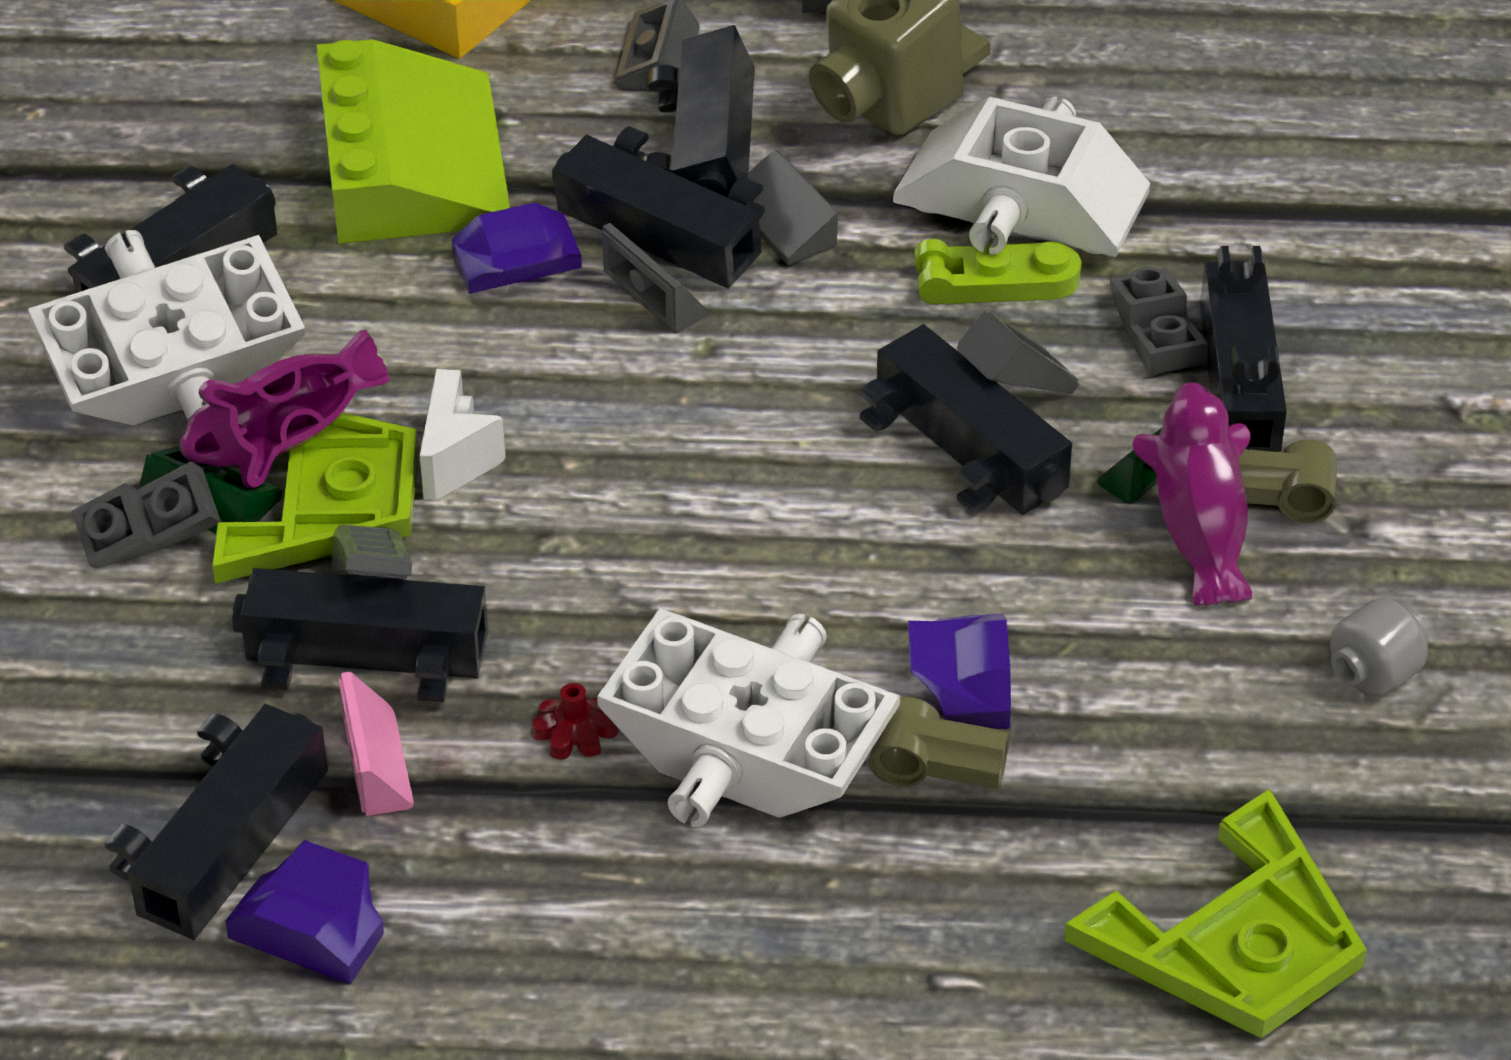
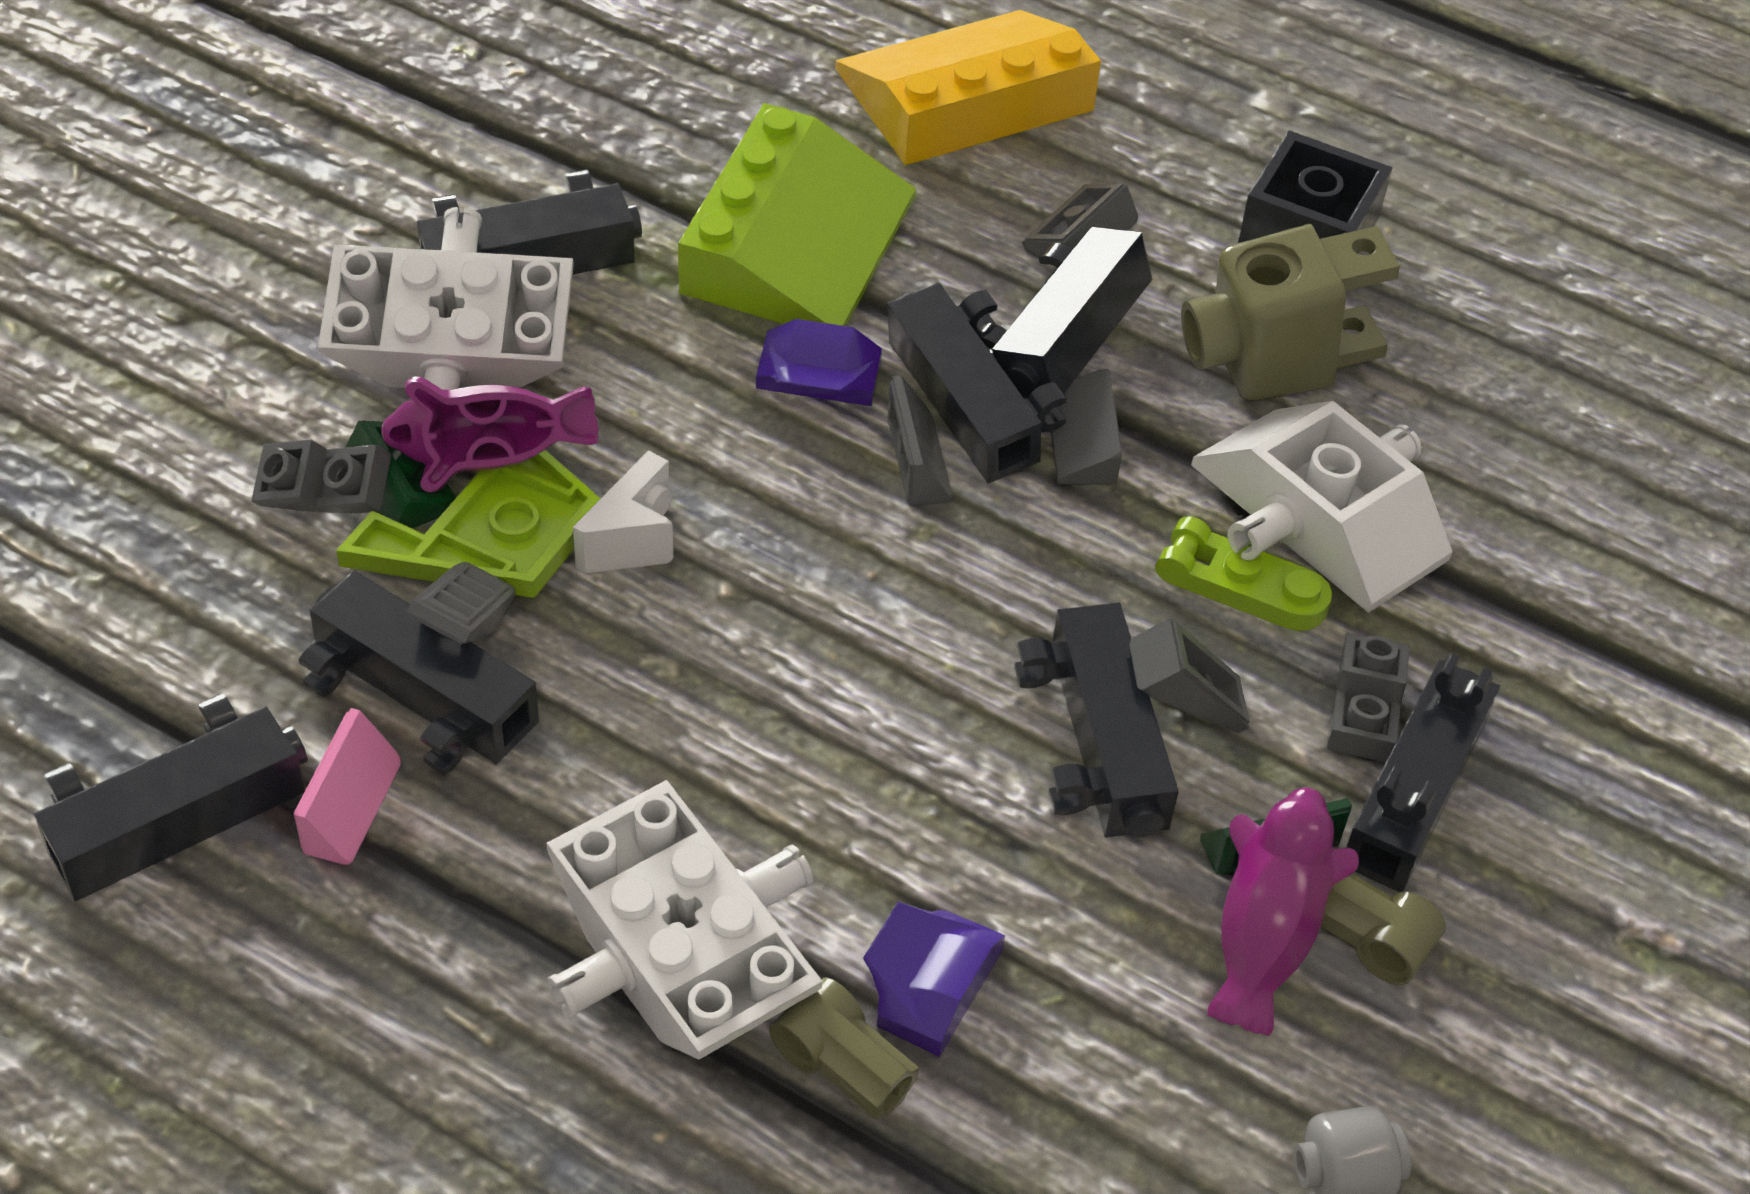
camera: 25 degrees right, 5 degrees up
dark purple slope [225,840,384,984] -> none
dark red plant [531,683,619,760] -> none

